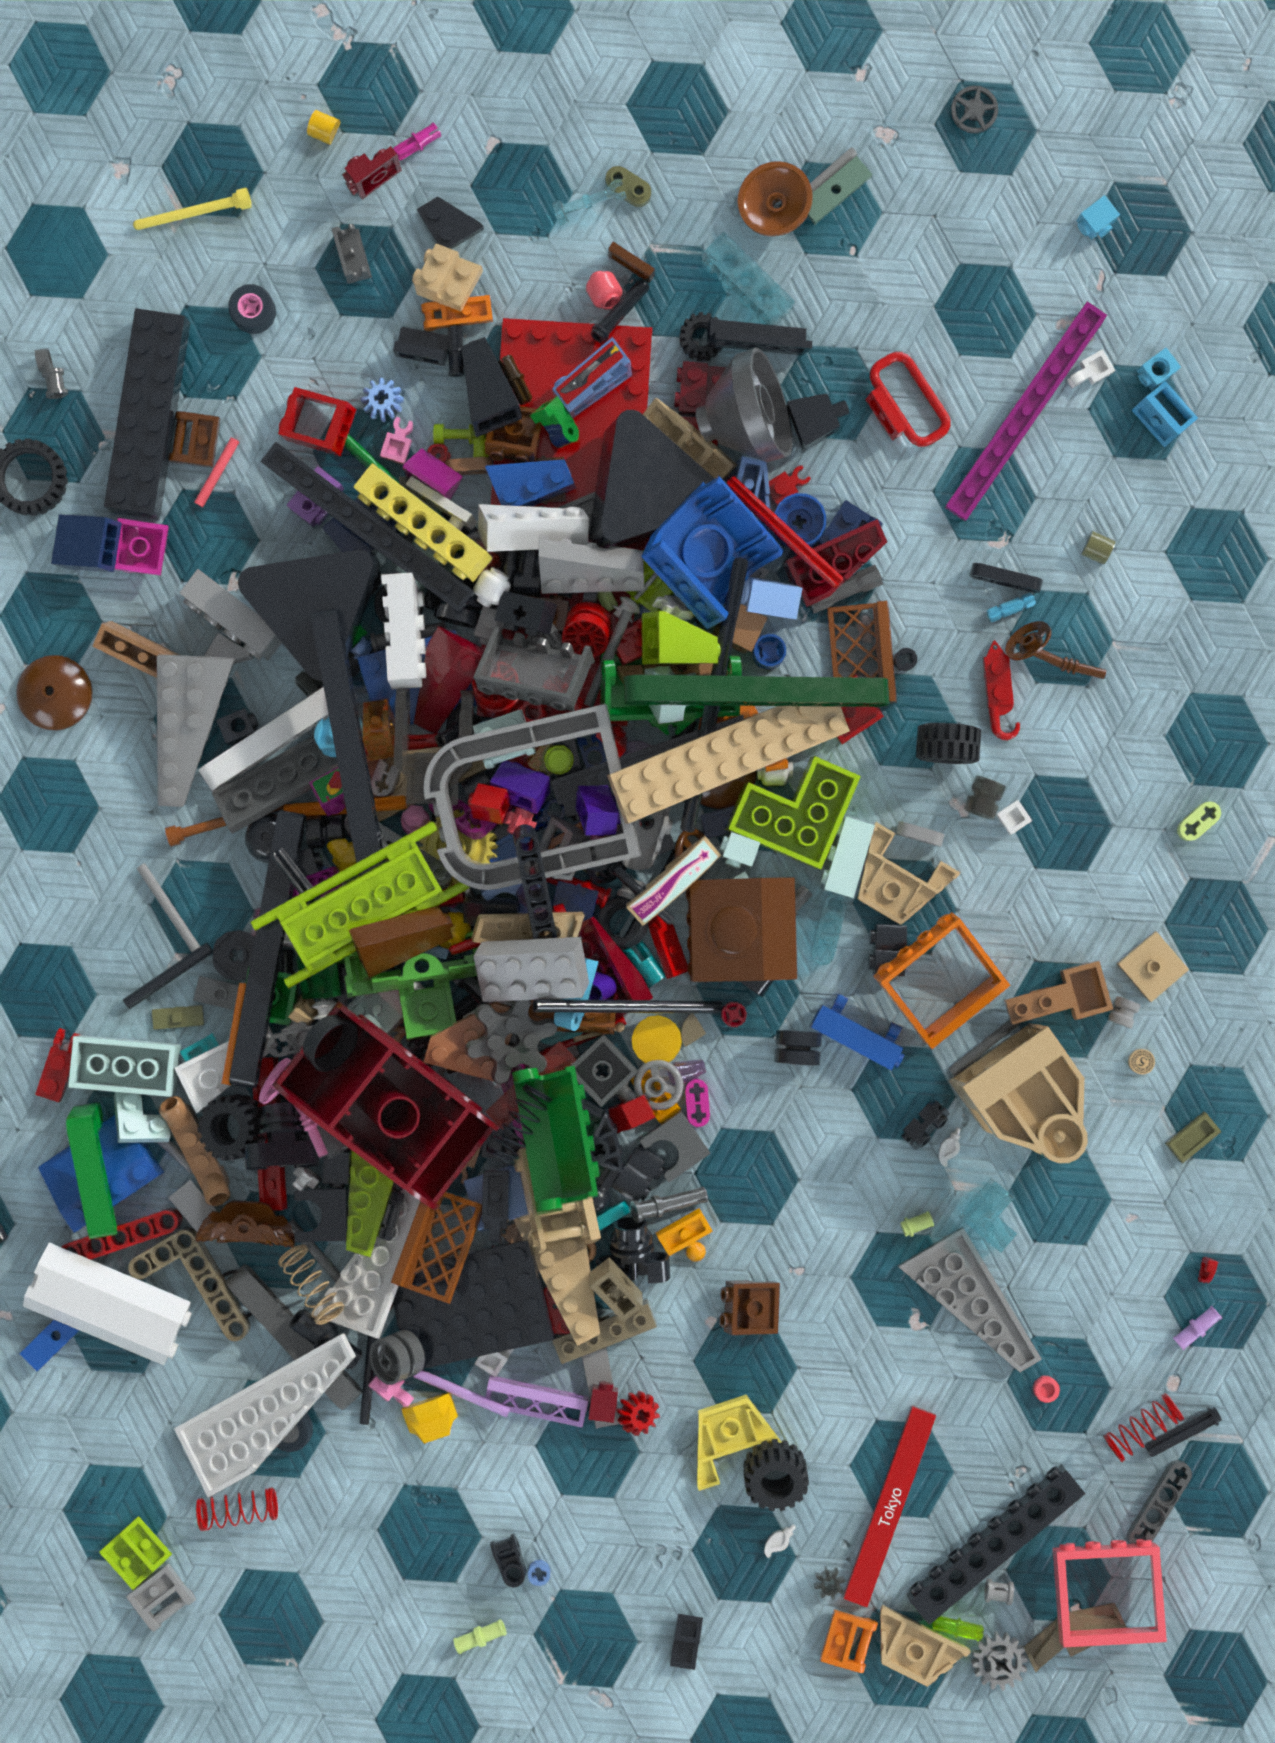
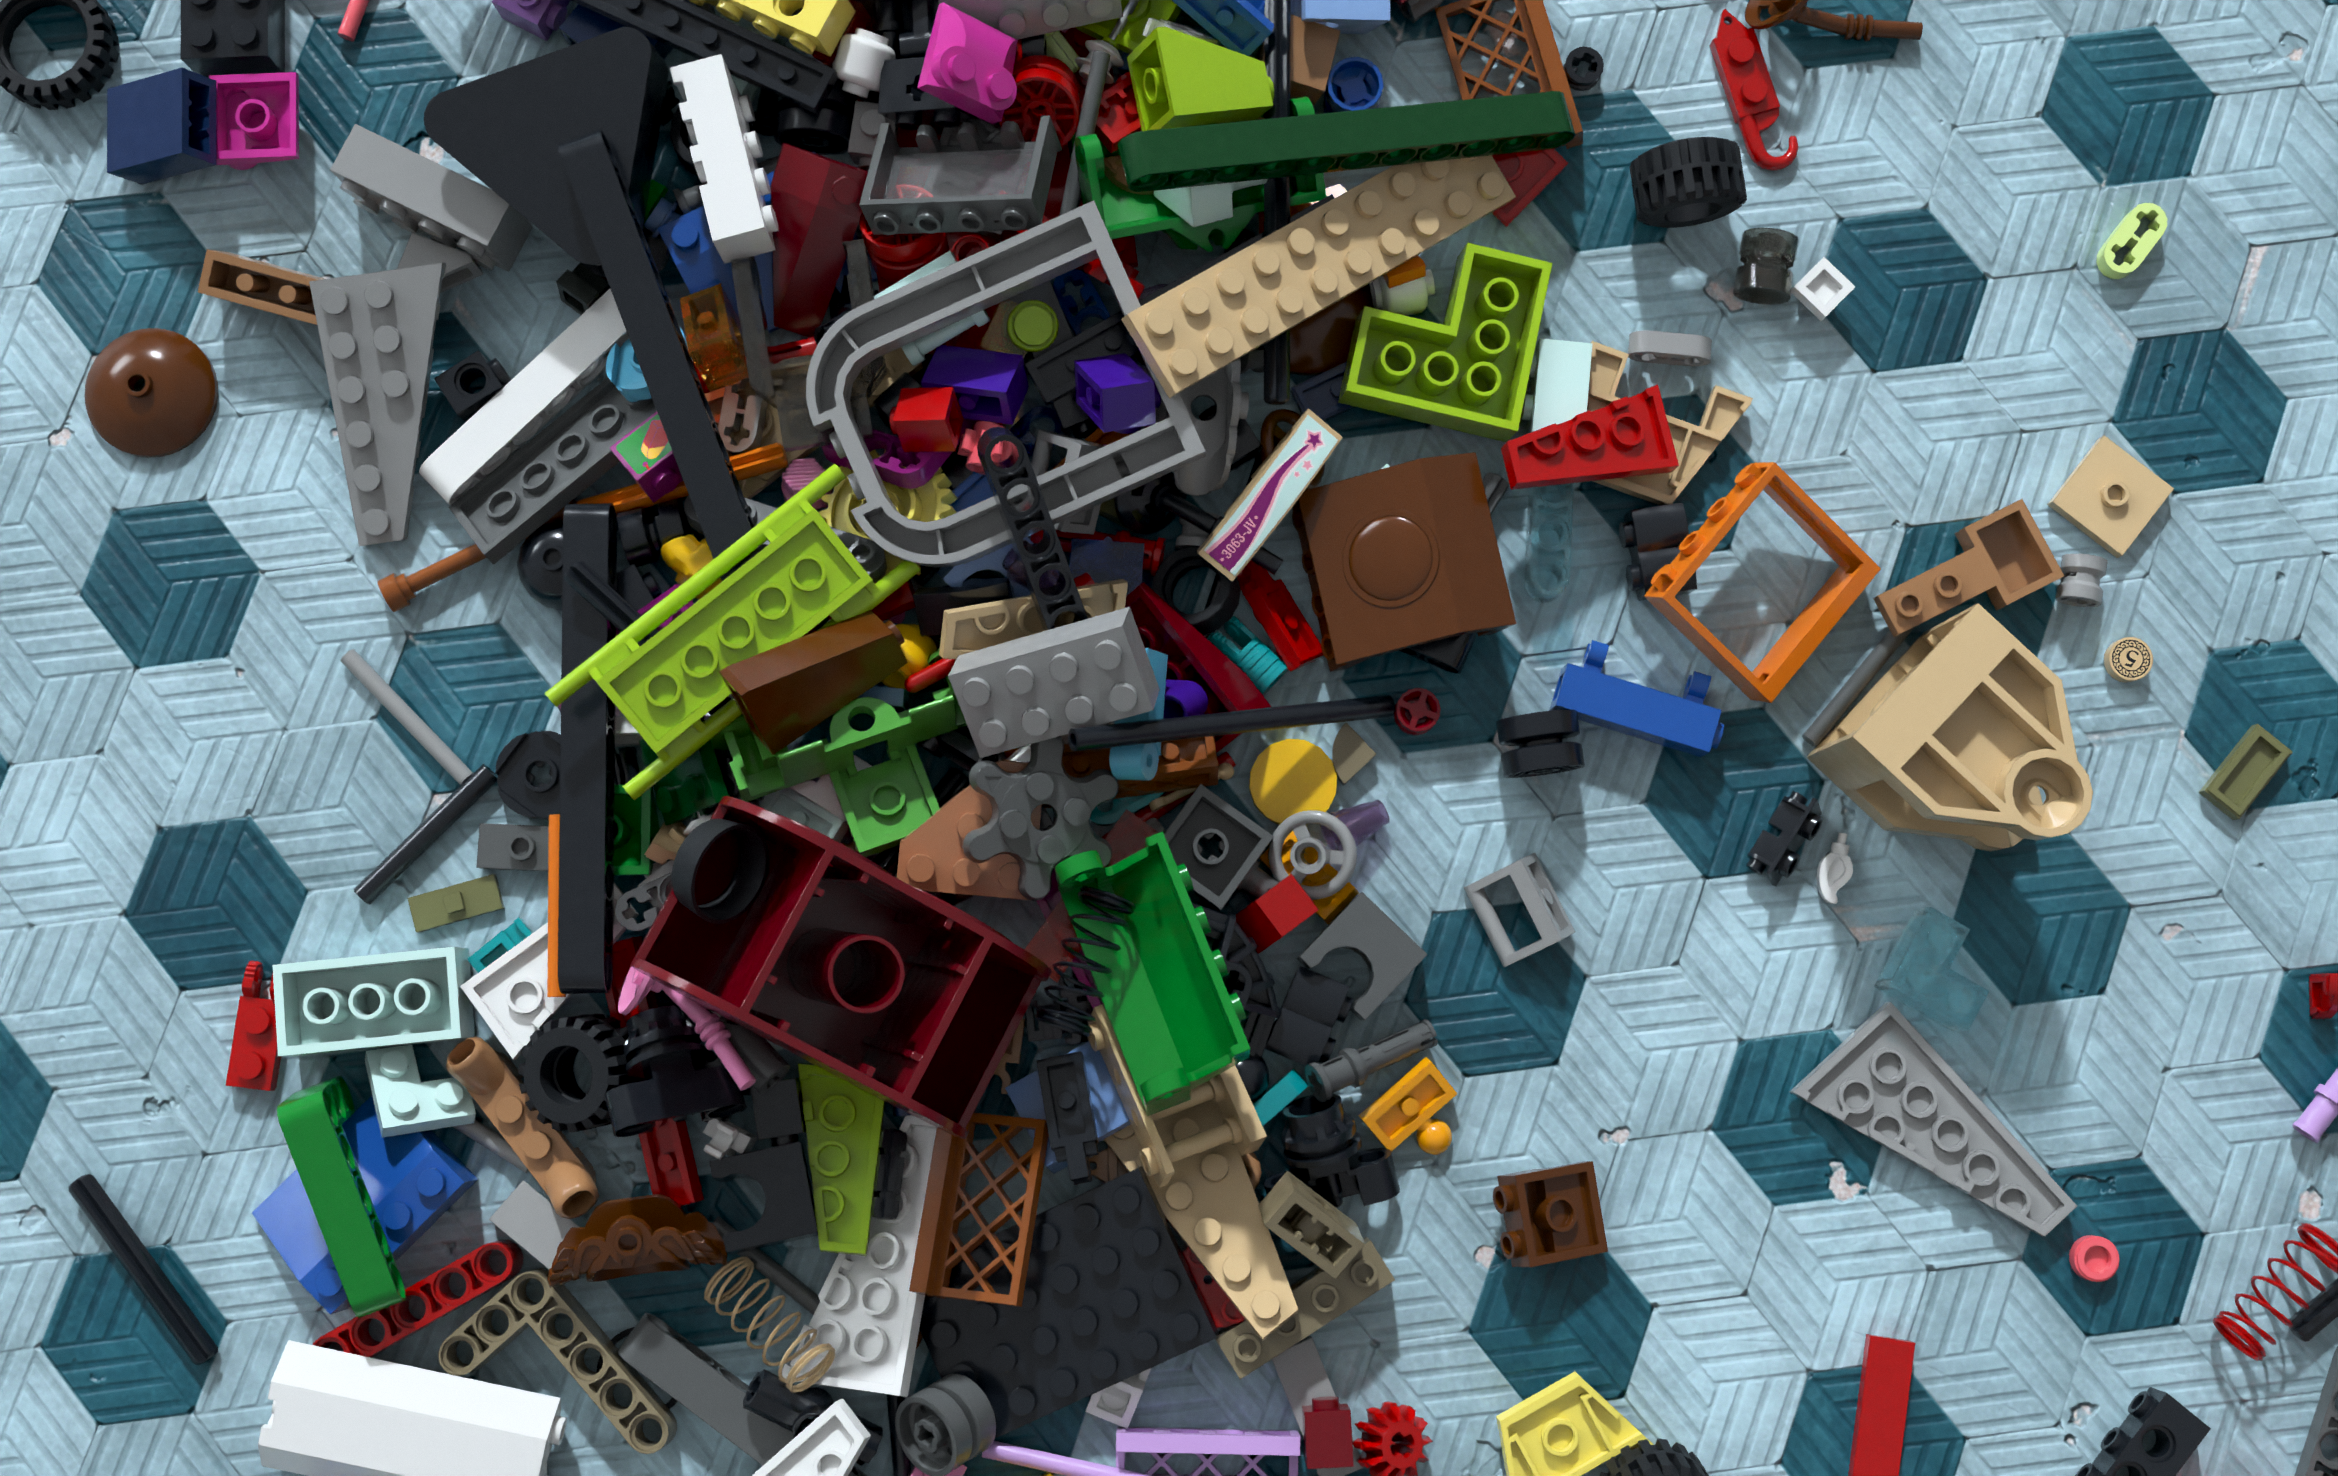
camera: 10 degrees left, 5 degrees down
dark pink beam [685,1078,710,1127] -> none
light aqua brick [719,832,761,869] -> none
yellowish green pin [900,1211,934,1237] -> none
none -> dark pink slope [917,2,1018,124]
none -> light grey tile [1464,853,1575,967]
none -> red wing [1501,385,1679,490]

